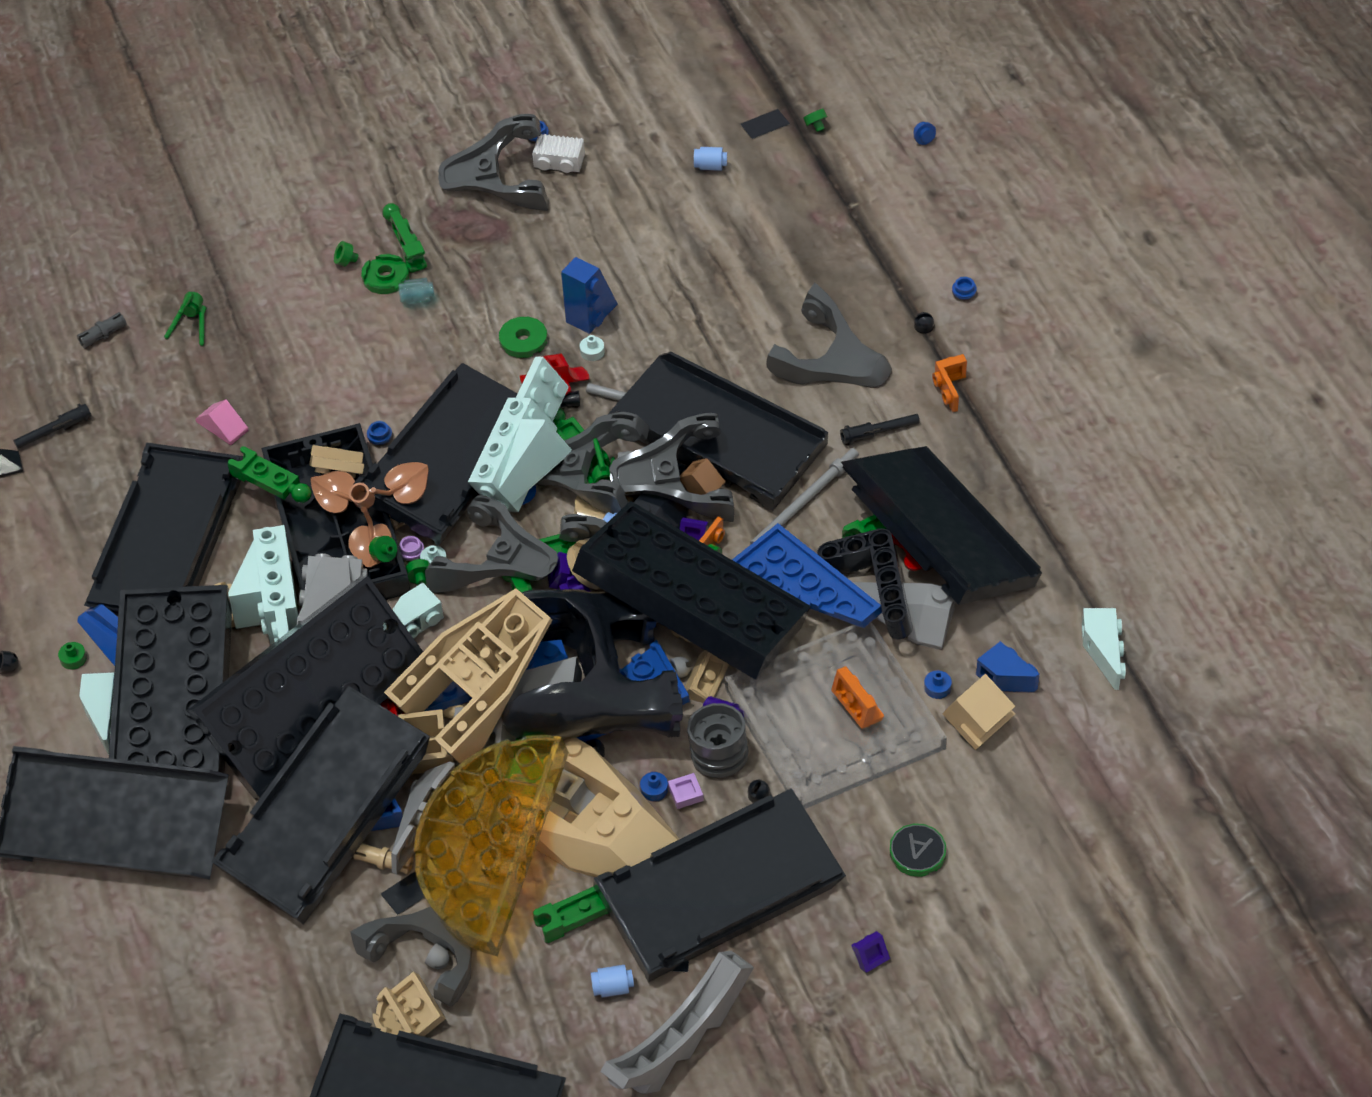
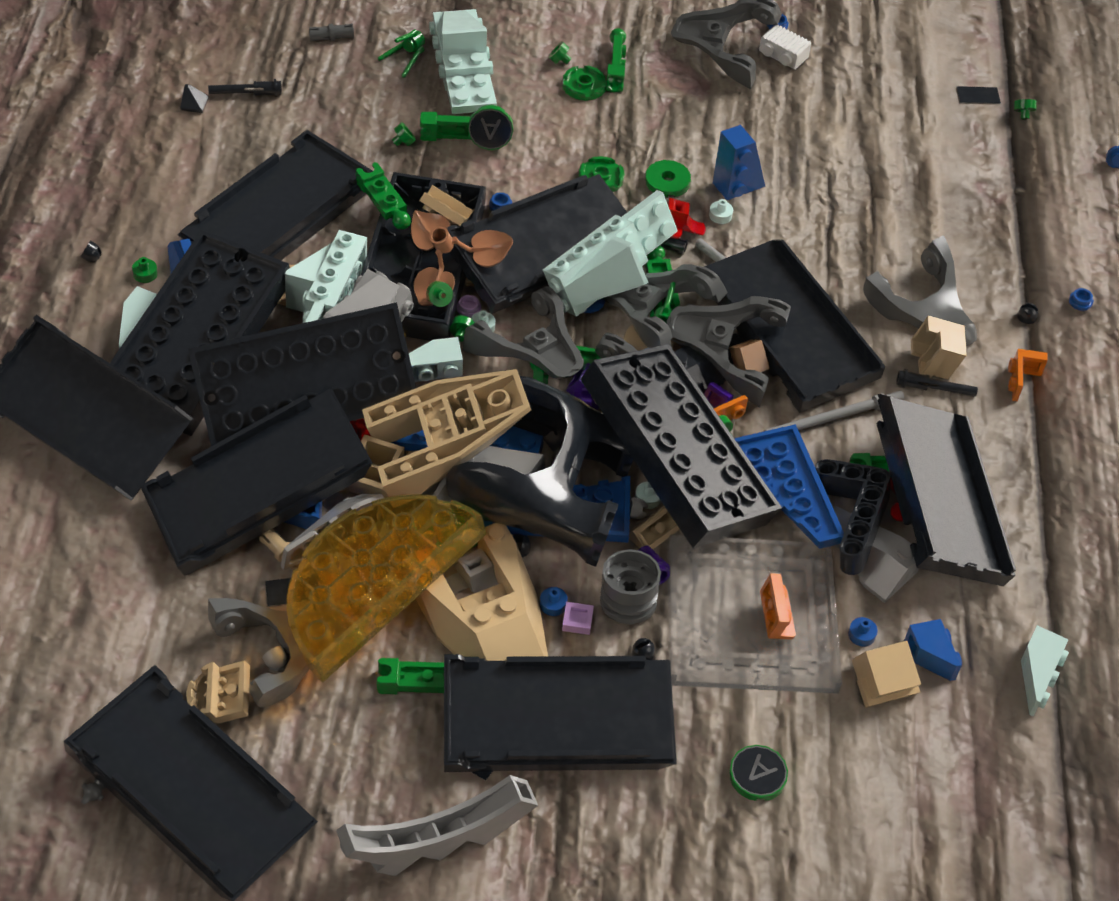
camera: 20 degrees right, 0 degrees up
bright pink slope [195,399,249,445] -> none
clear light blue brick [399,278,434,304] -> none
light blue brick [591,964,634,998] -> none
light blue brick [694,147,727,171] -> none
dark purple tile [851,931,890,973] -> none
none -> green tile [392,122,416,147]
none -> green plate [420,112,471,141]
none -> light aqua wedge [429,9,497,114]
none -> black tile [468,105,514,150]
none -> green tile [578,156,625,192]
none -> light aqua tile [635,481,661,509]
none -> tan plate [911,316,967,380]

